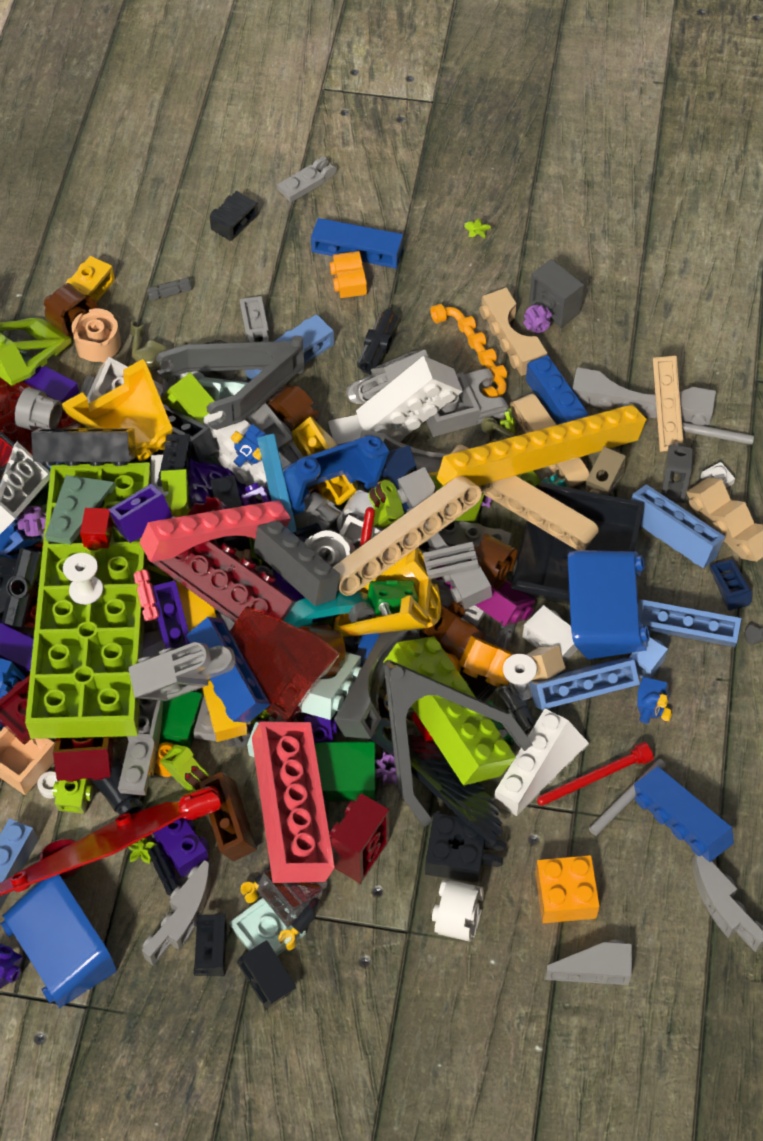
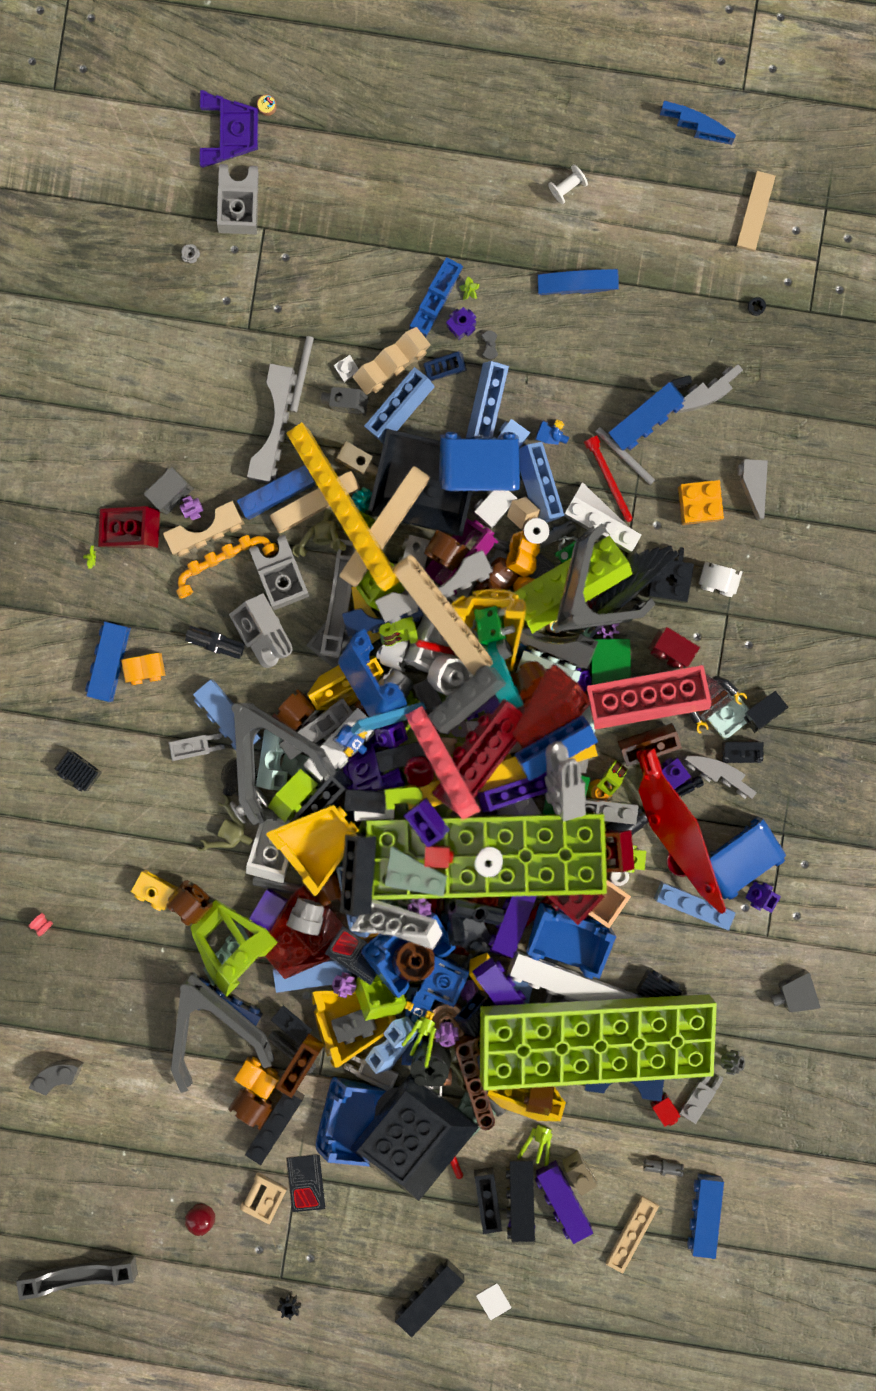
camera: 90 degrees left, 30 degrees up
light nougat brick [72,309,121,363] -> none
coral axle [134,570,159,621] -> none
dark grey axle [147,278,191,301] -> none
light grey hinge [277,157,337,202] -> none
white sticker [328,415,363,445] -> none
white brick [356,356,463,442] -> none
light grey tile [423,542,479,579] -> none
lime plant [500,408,515,434] -> none
tan tile [652,356,683,452] -> none
none -> coral wheel [28,913,53,937]
none -> dark red slope [98,506,160,549]
none -> black tile [671,375,692,389]

